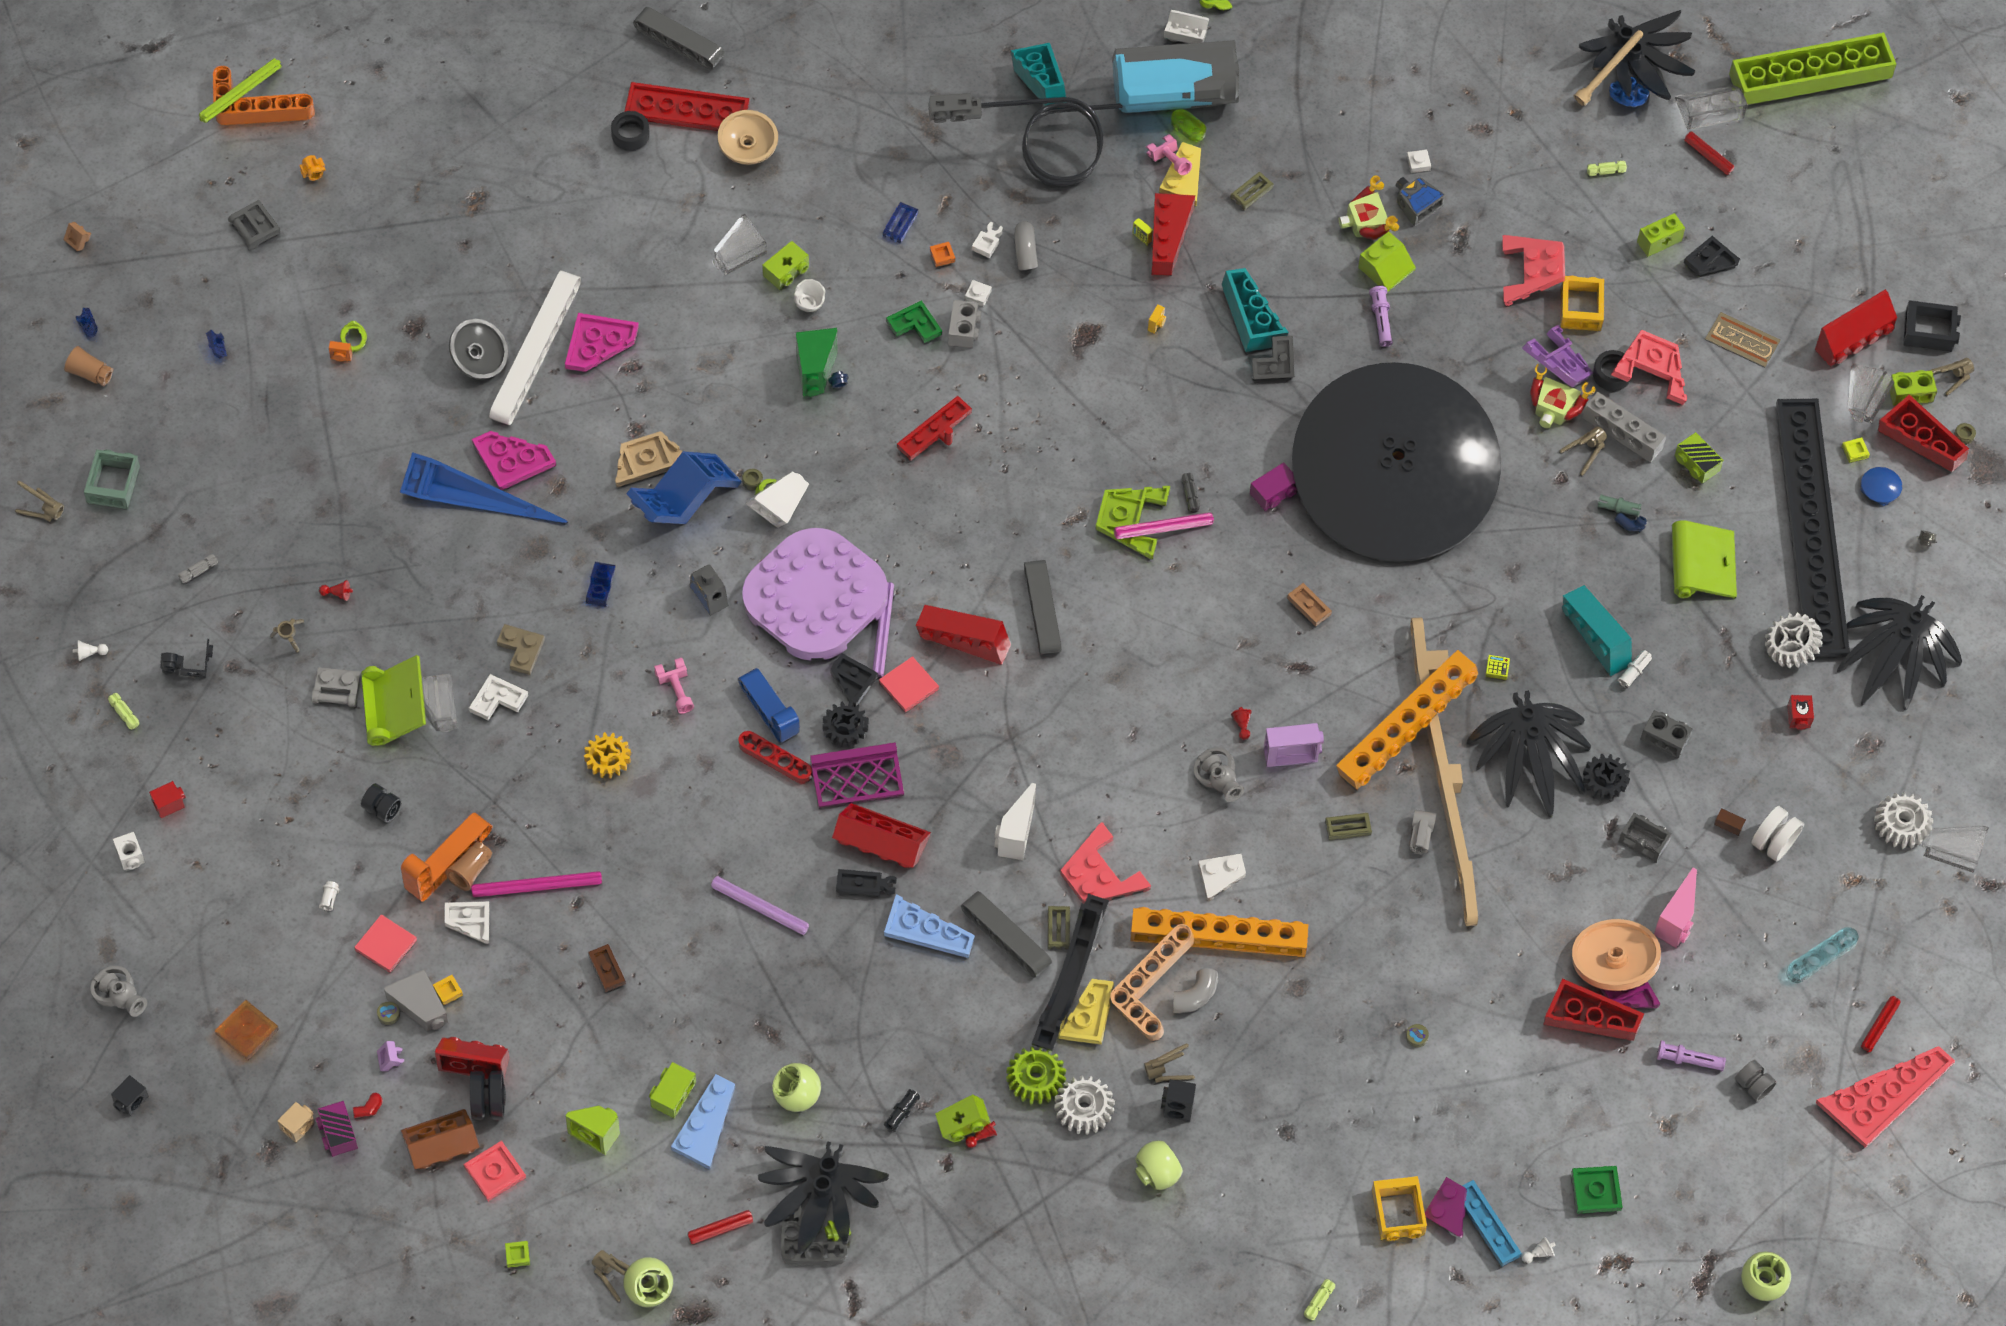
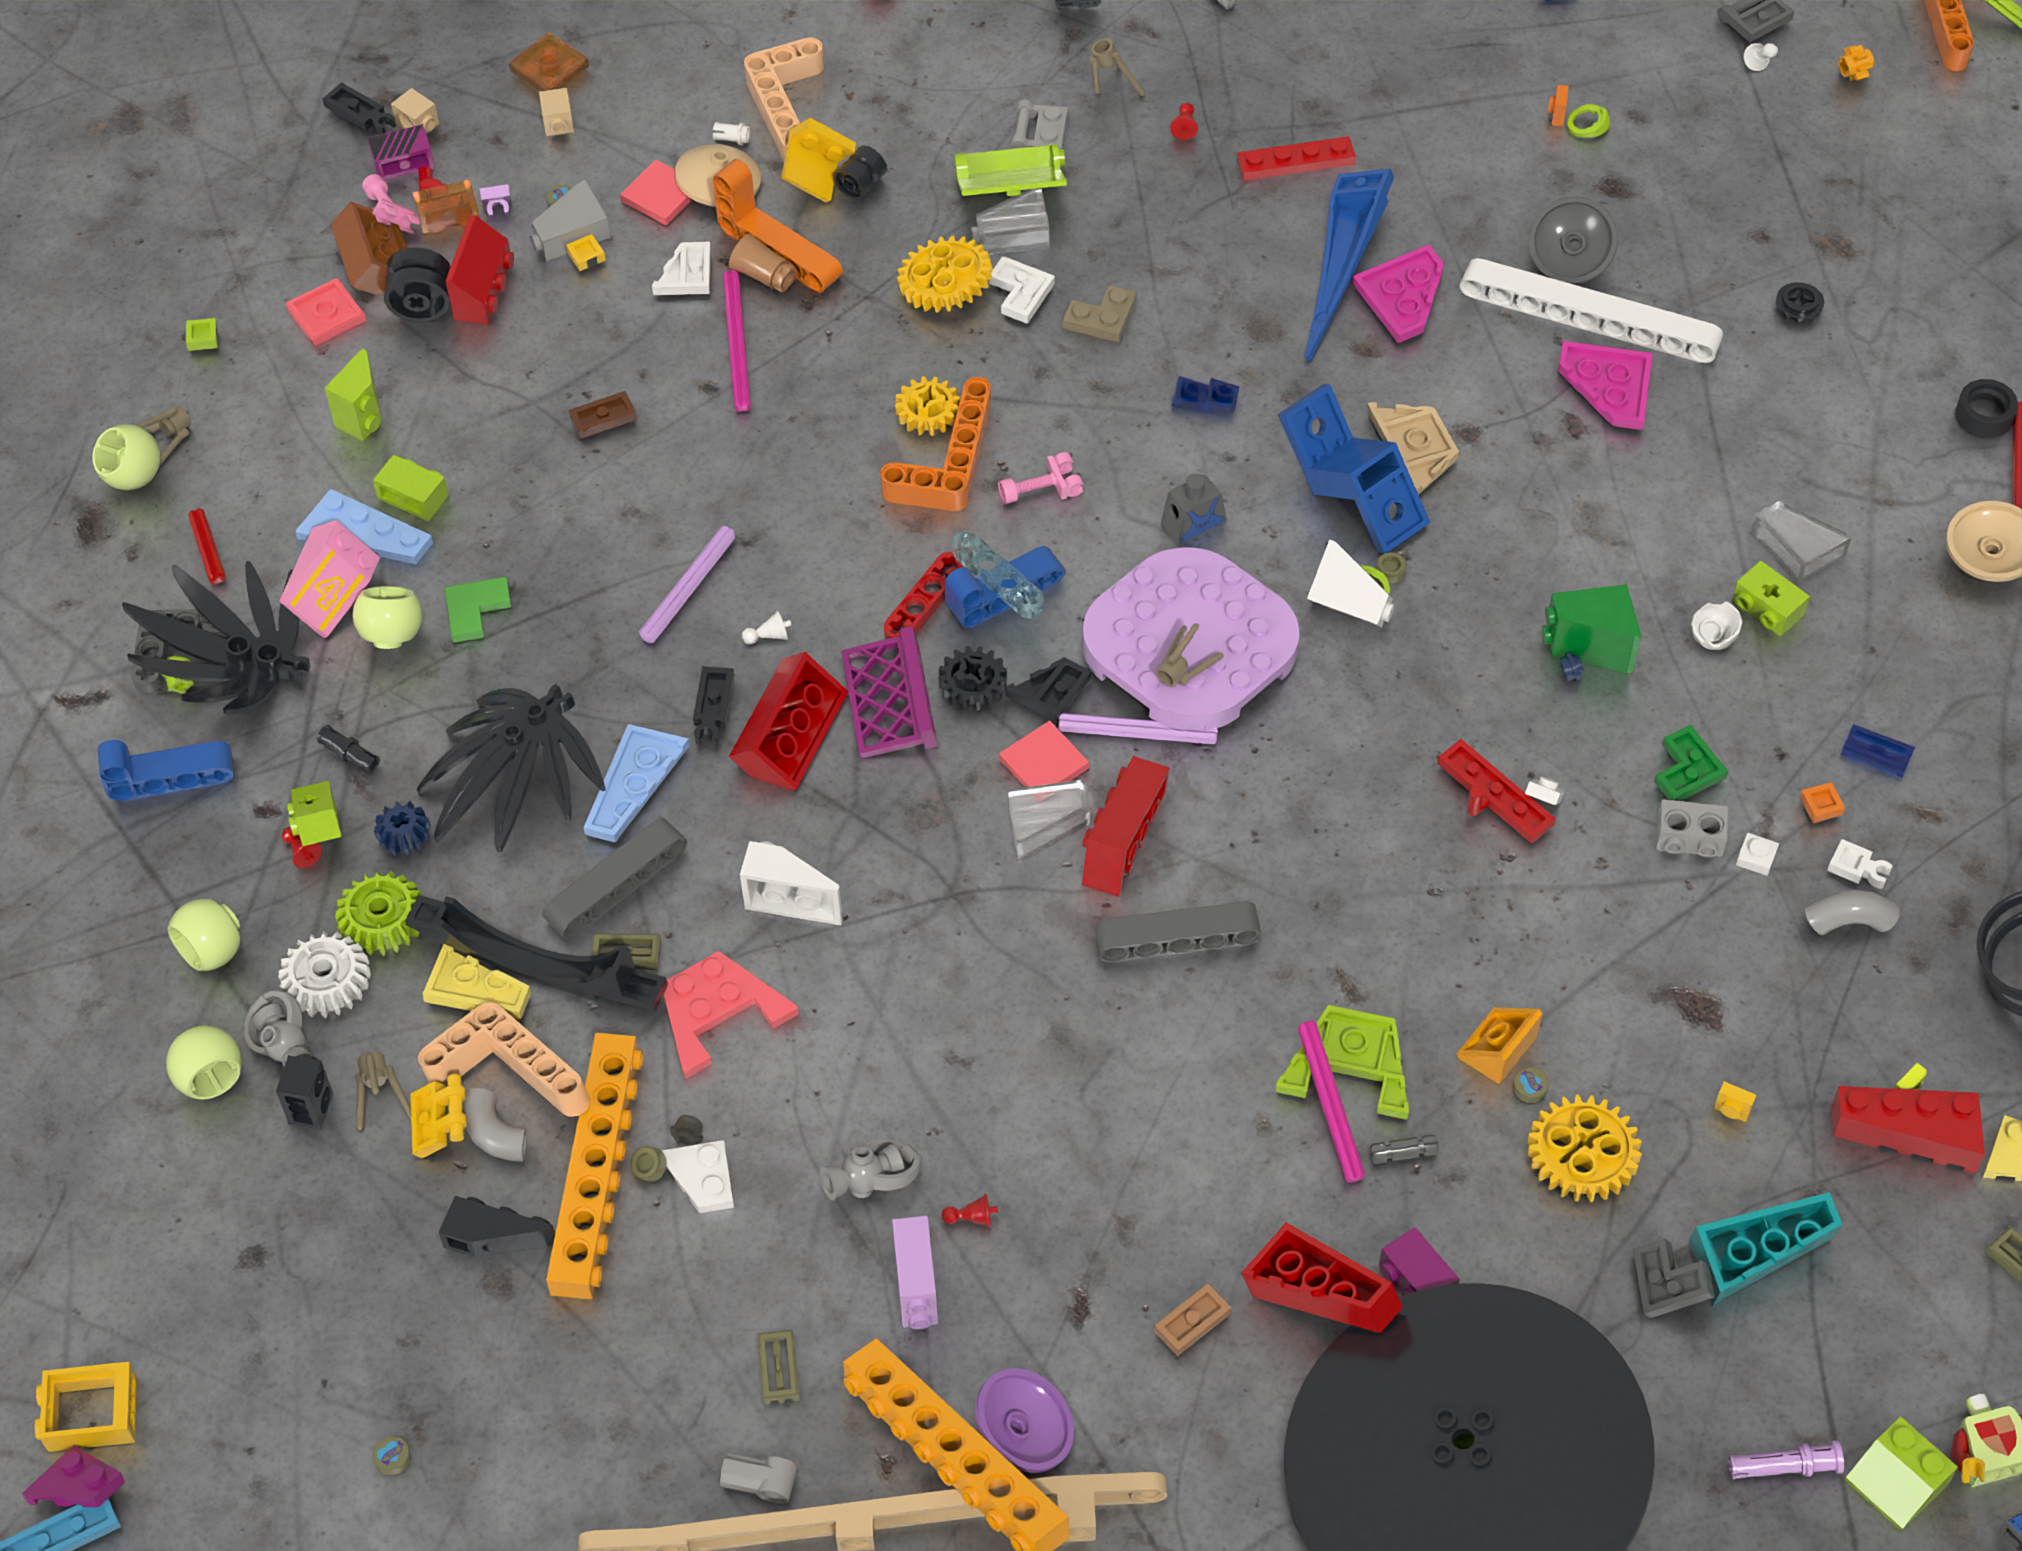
camera: 95 degrees right, 5 degrees down
none -> blue beam [98,740,234,801]
none -> yellowish green wheel [167,898,241,971]
none -> light grey piece [244,991,316,1069]
none -> bright pink slope [279,520,380,638]
none -> black plate [322,82,396,135]
none -> bright pink bar [362,174,420,234]
none -> dark blue gear [374,801,431,857]
none -> yellow plate [410,1074,467,1158]
none -> clear orange brick [413,179,480,234]
none -> black plant [417,684,606,853]
none -> black slope [439,1196,555,1257]
none -> bright green tile [444,577,512,643]
none -> tan brick [539,88,574,136]
none -> olive tile [630,1146,667,1182]
none -> clear smoke plate [670,1115,703,1147]
none -> tan dish [675,144,761,207]
none -> white piece [742,611,792,644]
none -> light nougat beam [744,37,824,162]
none -> yellow bracket [781,117,856,203]
none -> orange beam [880,377,991,511]
none -> yellow gear [897,235,993,313]
none -> clear light blue beam [952,531,1044,619]
none -> medium lavender dish [975,1368,1074,1473]
none -> clear slope [1007,779,1095,861]
none -> dark tan plant [1155,623,1224,687]
none -> red plate [1237,136,1356,181]
none -> red wedge [1241,1222,1403,1333]
none -> light orange slope [1456,1007,1543,1085]
none -> olive tile [1513,1067,1549,1103]
none -> white plate [1525,776,1565,805]
none -> yellow gear [1527,1094,1642,1202]
none -> white piece [1744,43,1778,71]
none -> black gear [1775,282,1824,323]

